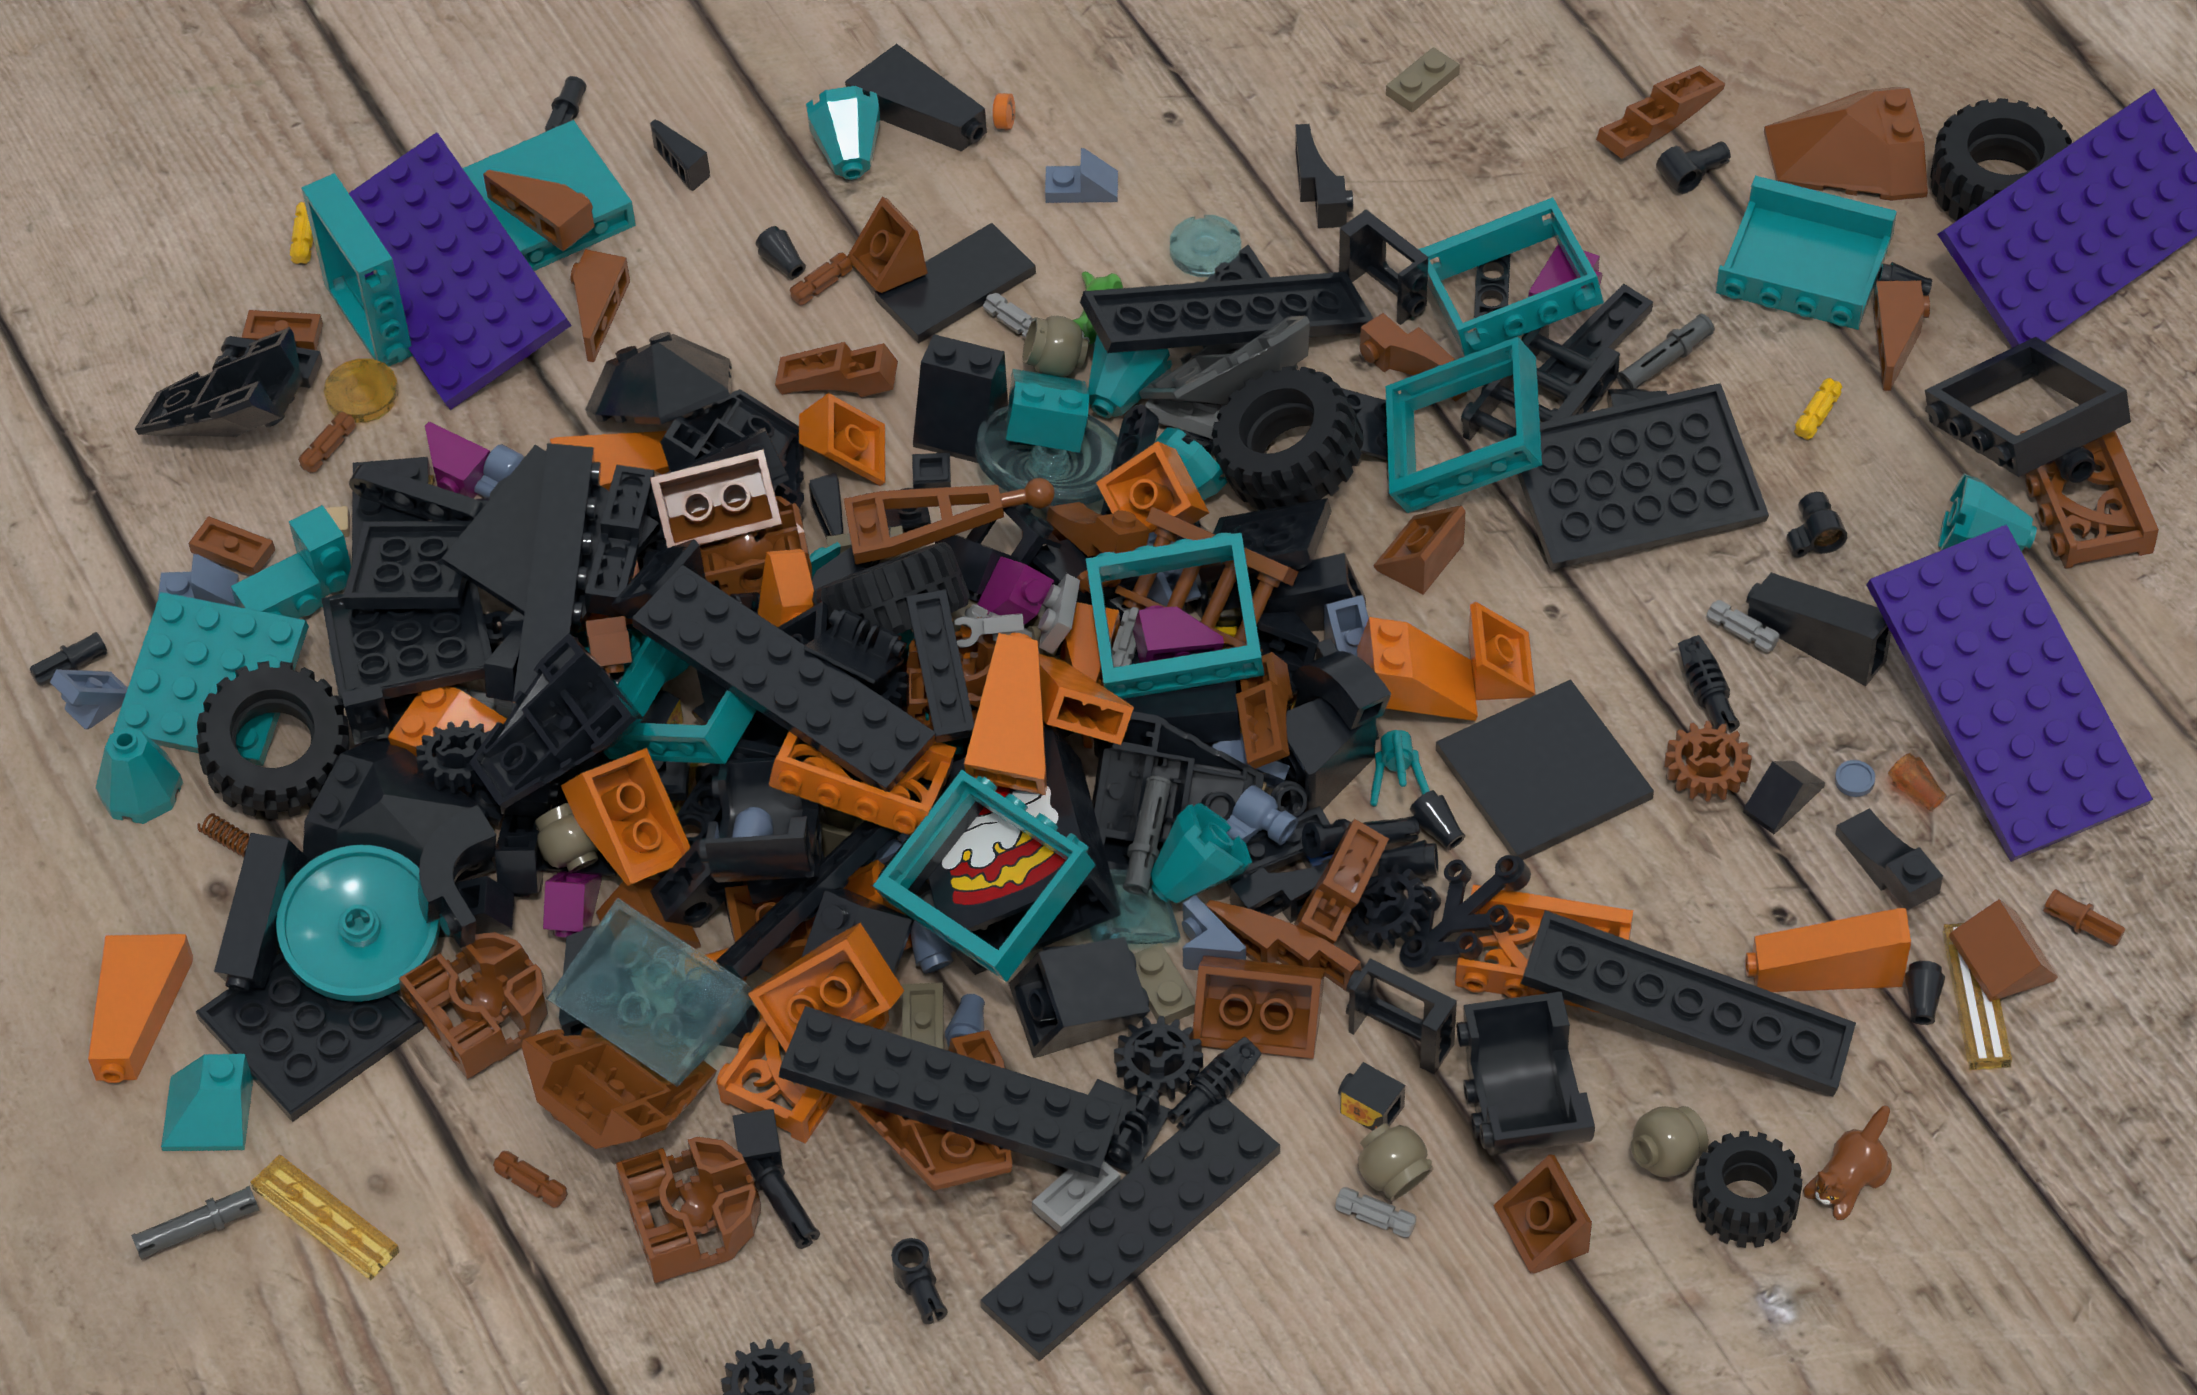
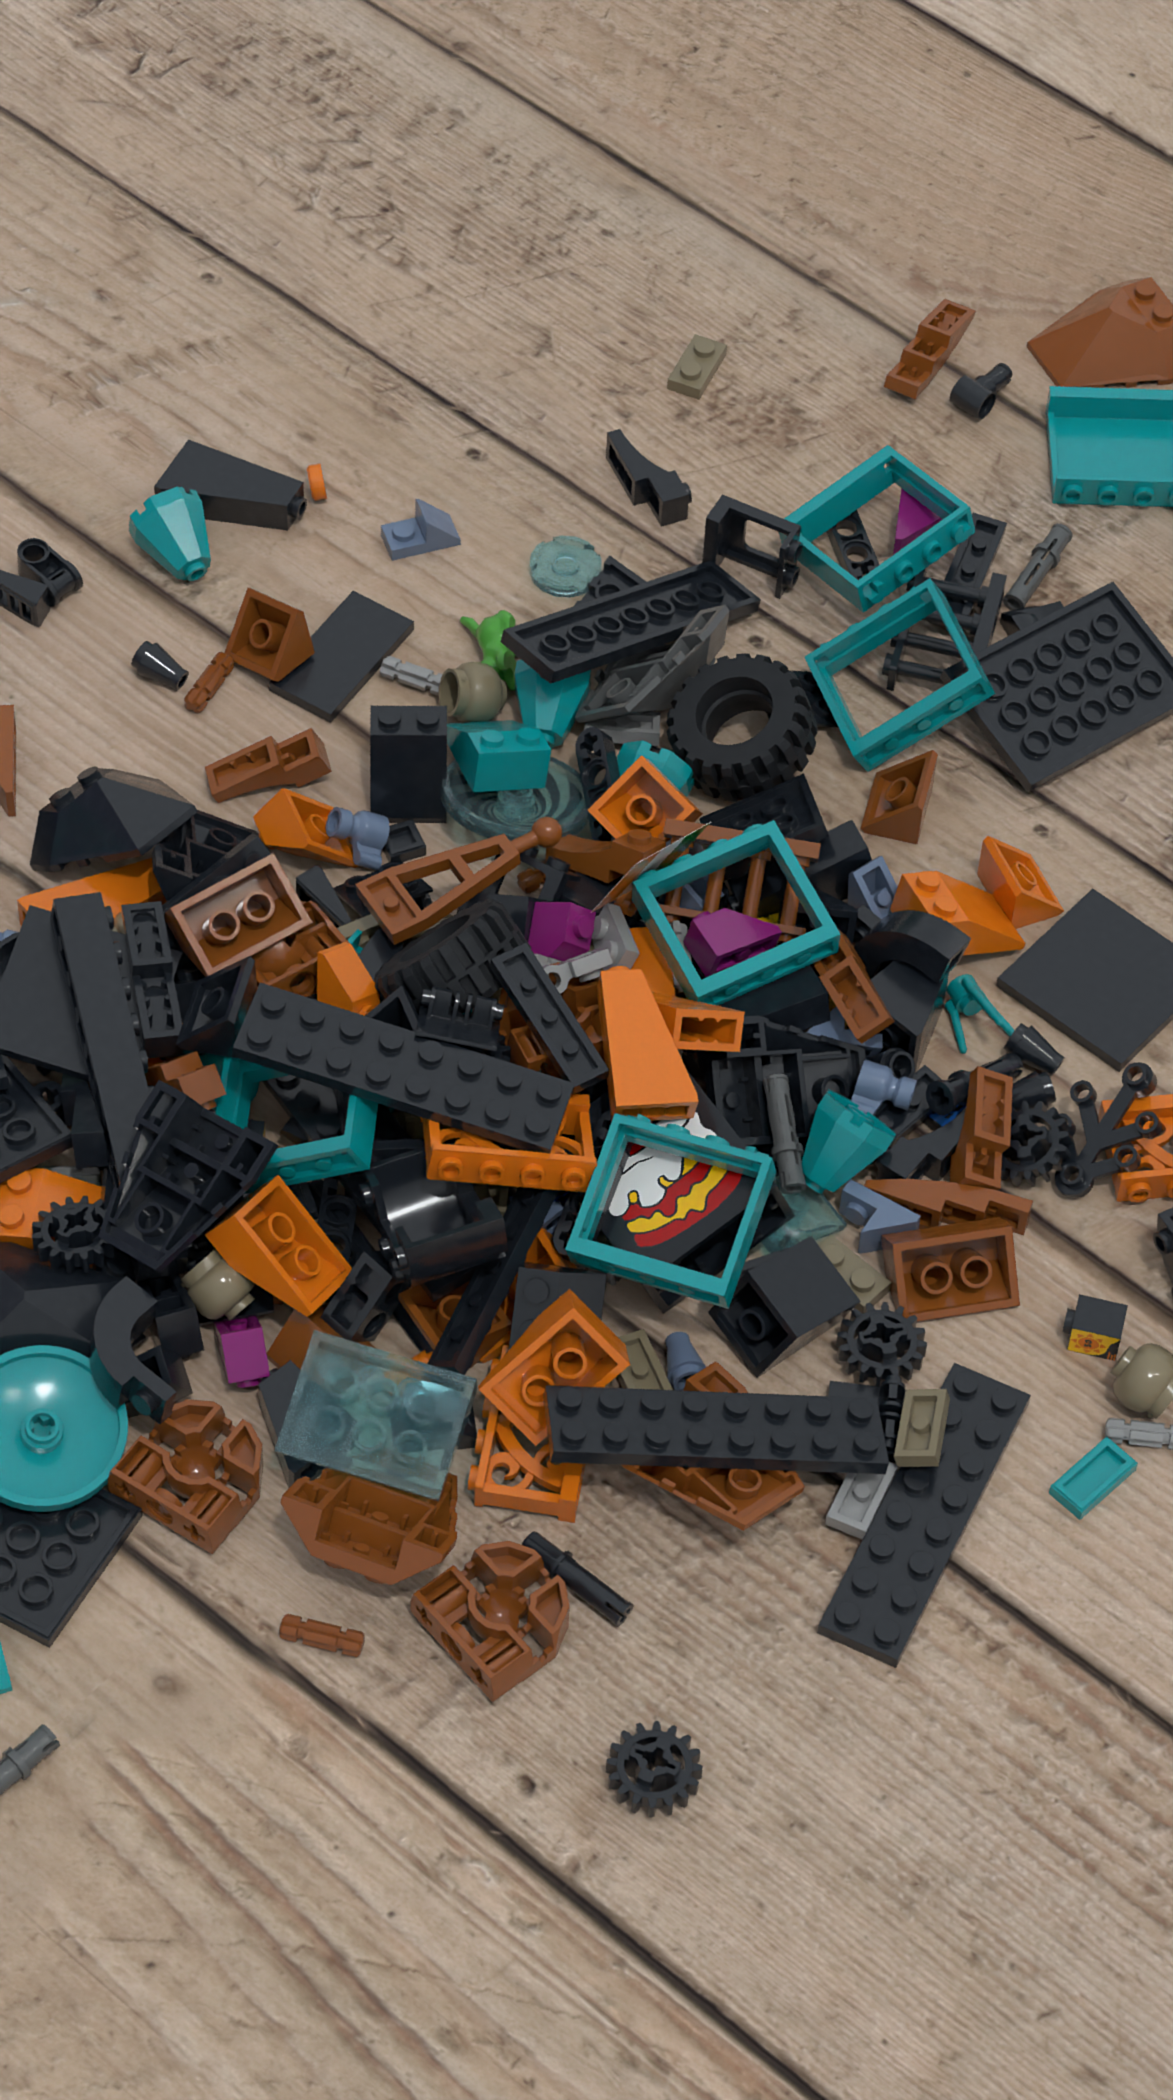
camera: 25 degrees left, 0 degrees up
clear yellow tile [250,1154,400,1281] -> none
sand blue cone [731,807,773,838] -> none
black panel [732,1109,783,1167] -> none
black pin [891,1238,948,1324] -> none
sand blue cone [910,921,953,974] -> none
black hinge [1167,1037,1262,1129] -> none
black window [1346,958,1457,1075] -> none
dark orange slope [1360,313,1467,402] -> none
none -> black piece [17,538,83,607]
none -> sand blue piece [326,807,390,870]
none -> sticker [591,822,711,913]
none -> dark tan plate [894,1389,950,1467]
none -> teal tile [1049,1436,1138,1520]

